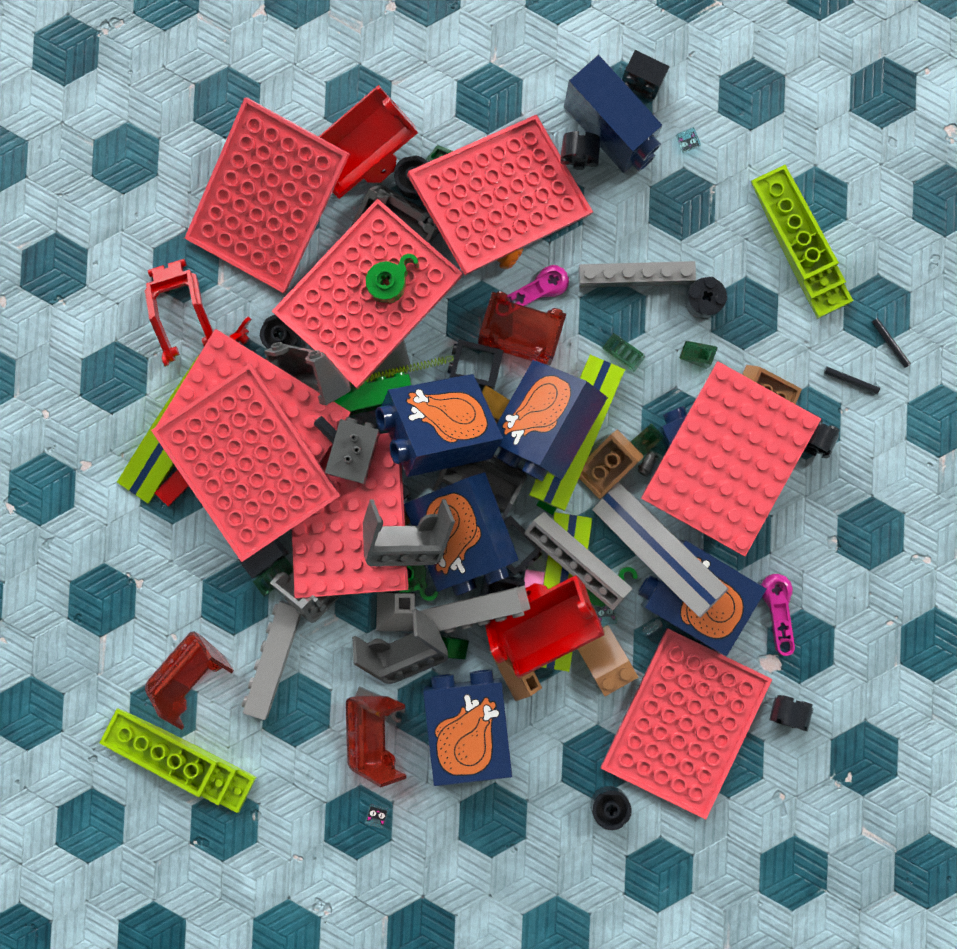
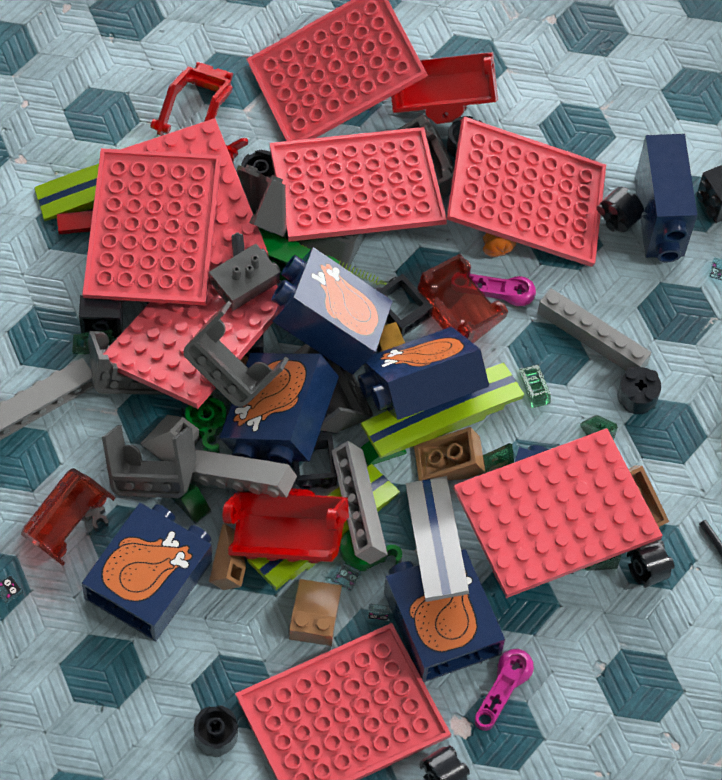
camera: 30 degrees right, 25 degrees down
green piece [366,254,419,303] -> none

